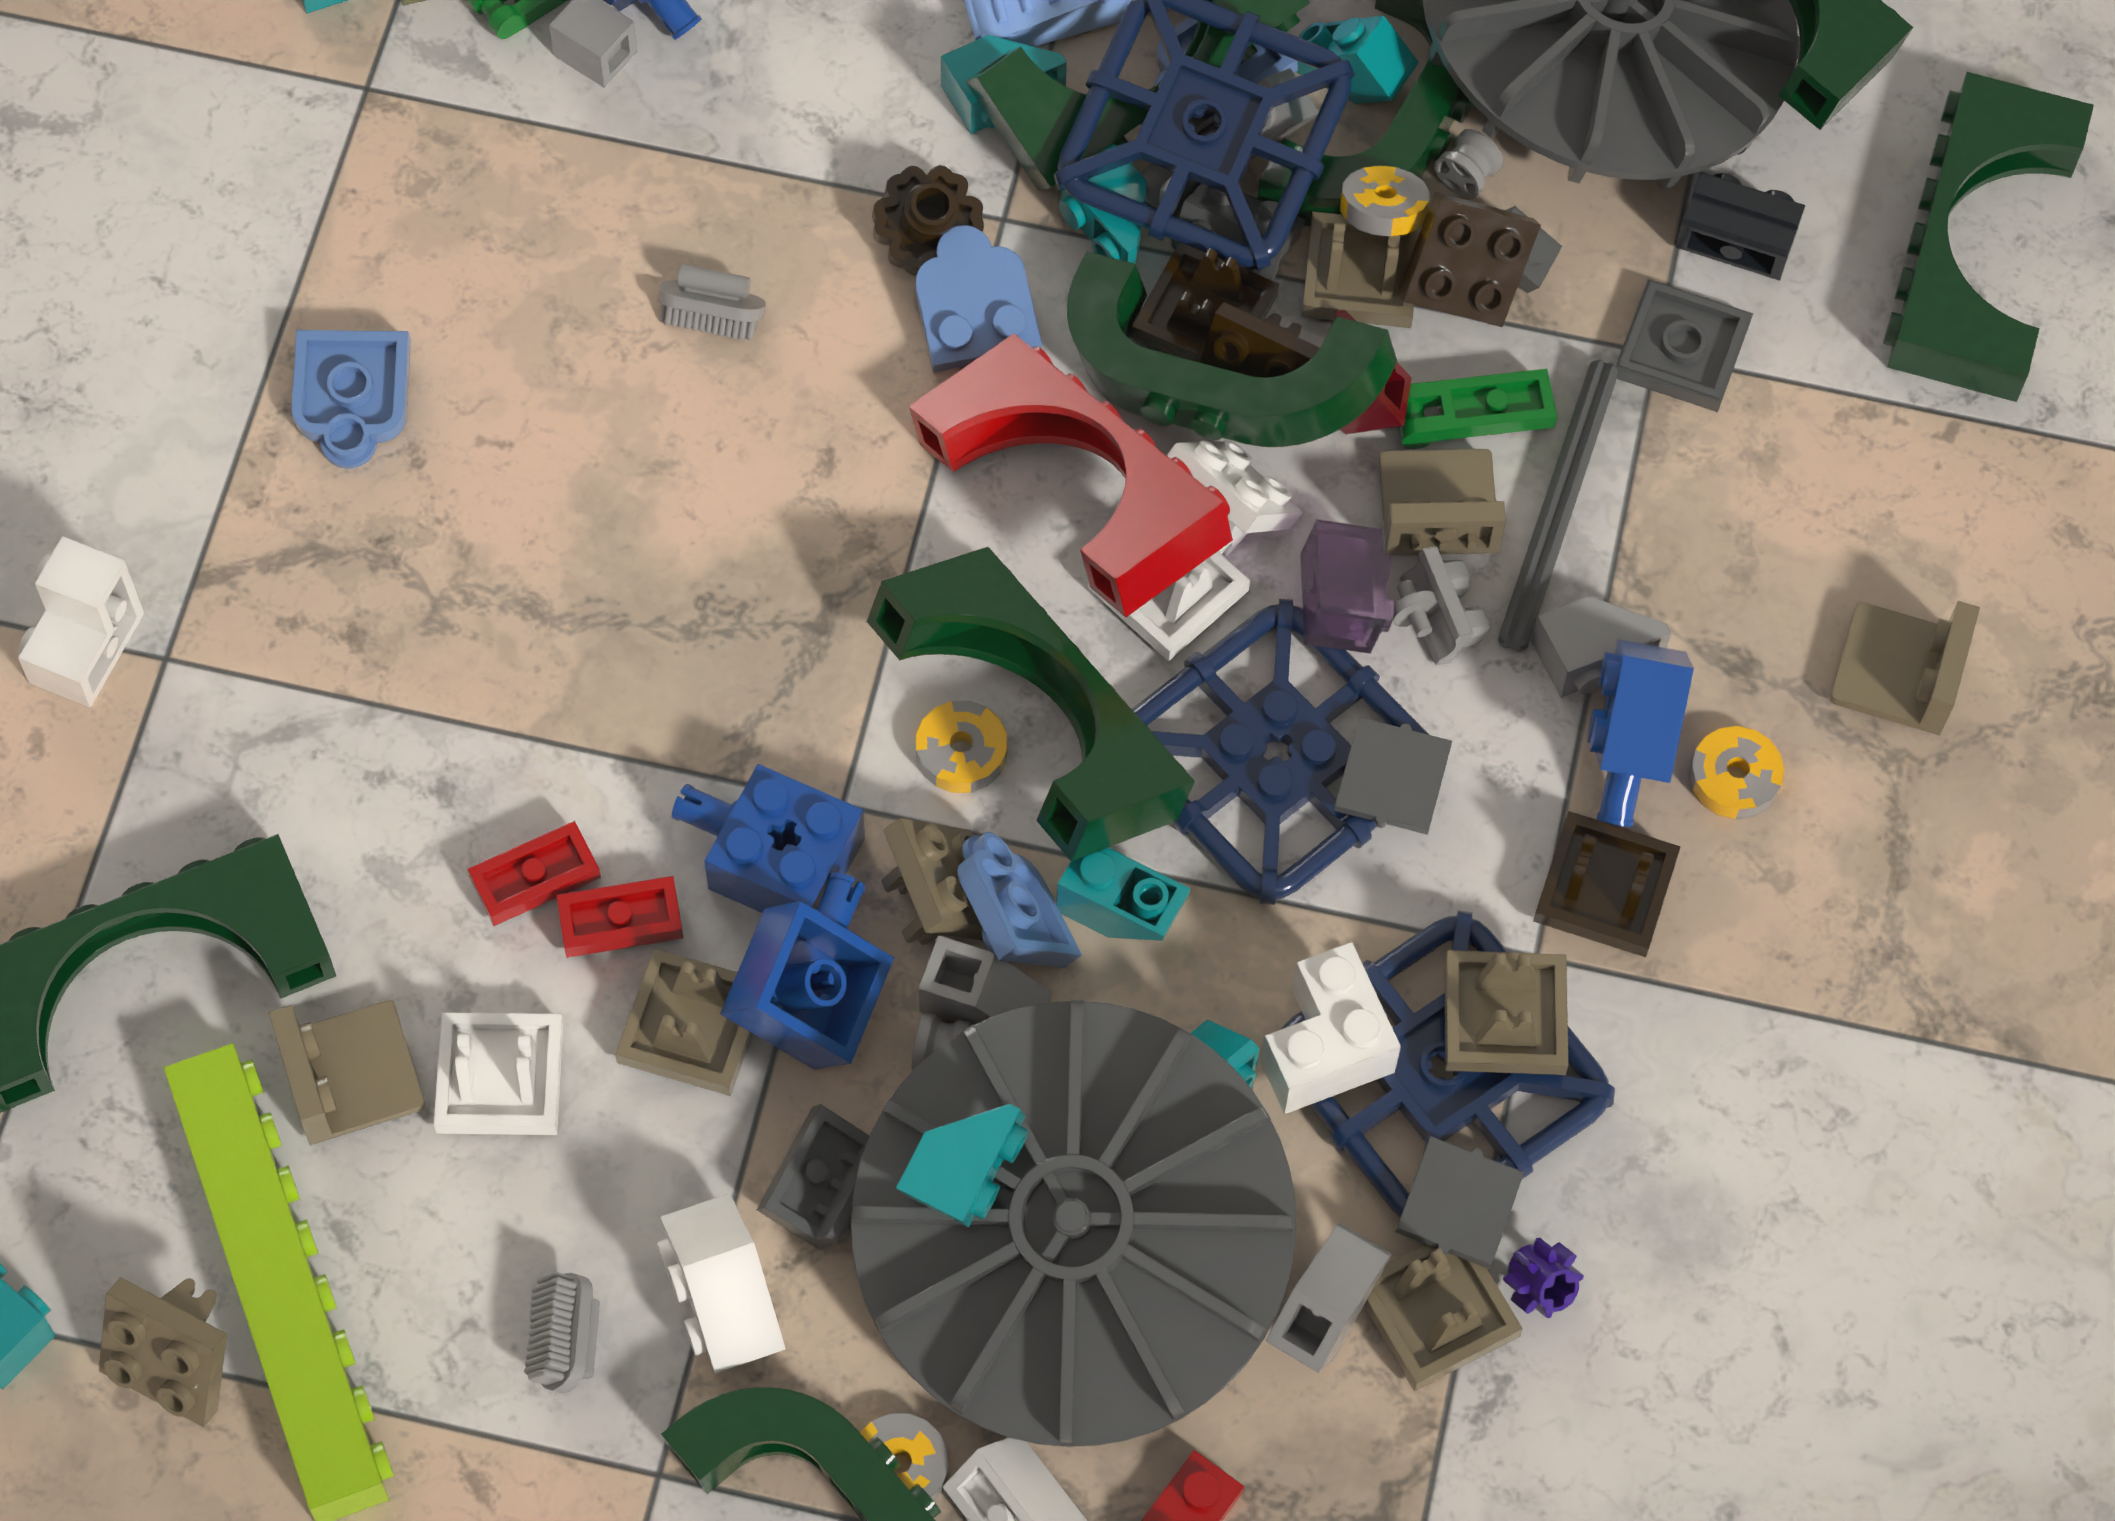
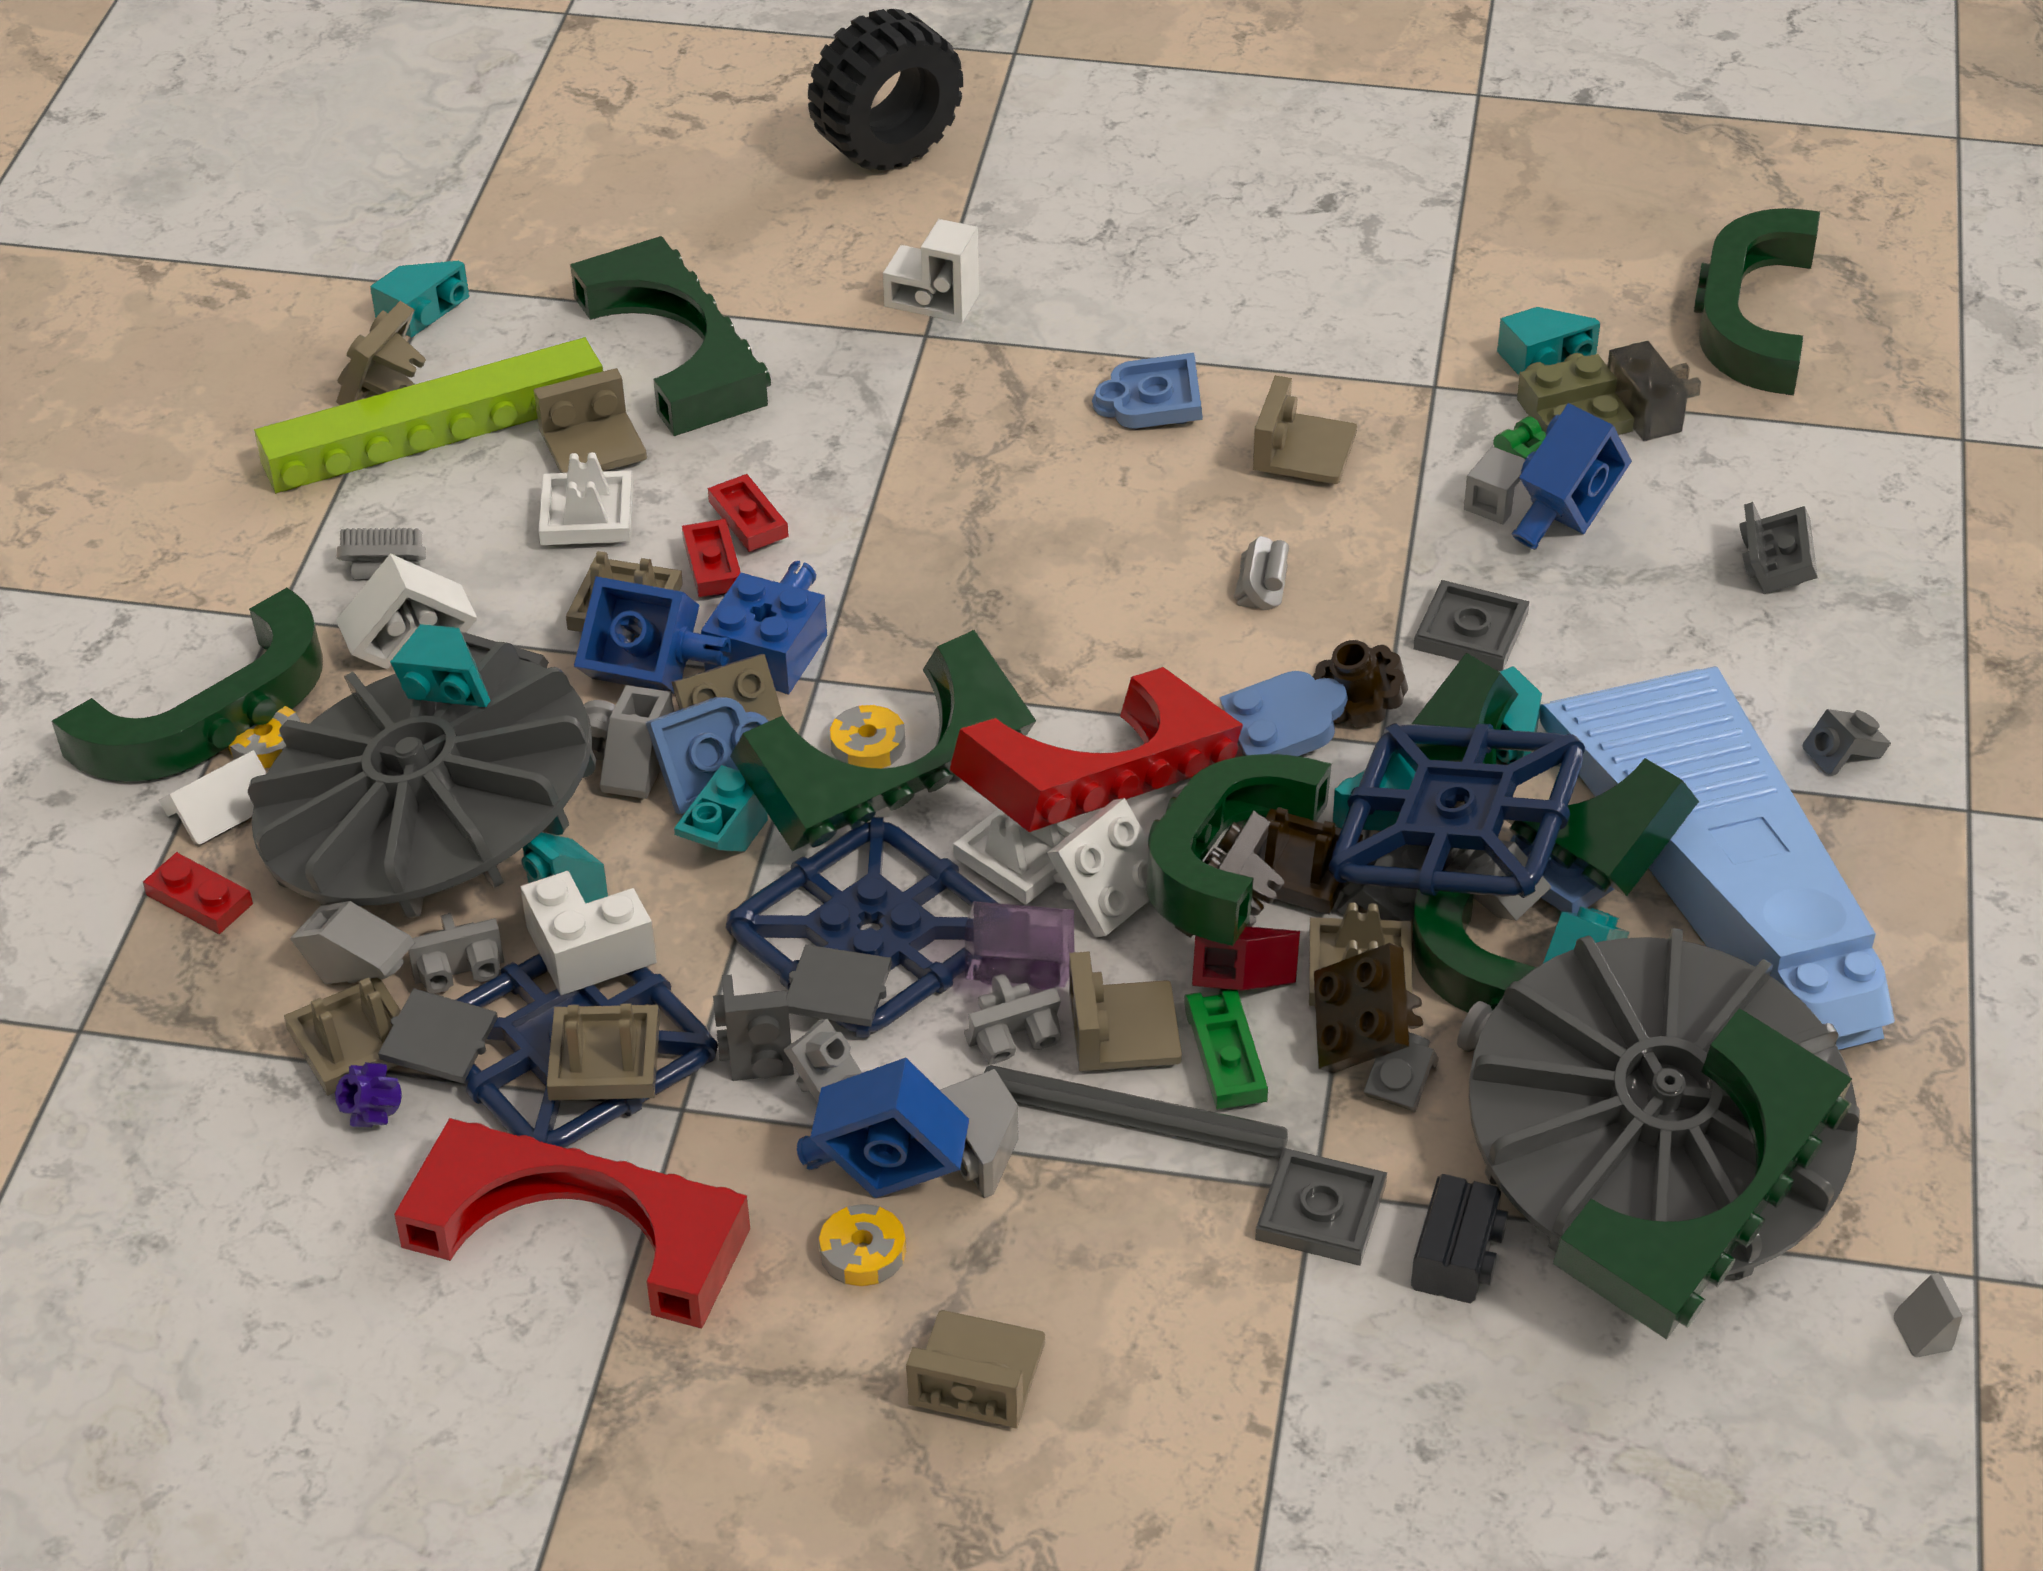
camera: 90 degrees right, 20 degrees down
piece [1340,166,1430,237] -> none
dark brown plate [1533,811,1681,957] -> none
dark green arch [1883,72,2094,402] -> none
none -> red arch [394,1118,751,1329]
none -> light grey hips [408,913,504,994]
none -> dark grey bracket [713,975,794,1081]
none -> light grey hips [784,1018,862,1103]
none -> dark tan bracket [1253,375,1357,484]
none -> dark grey tile [1413,580,1530,671]

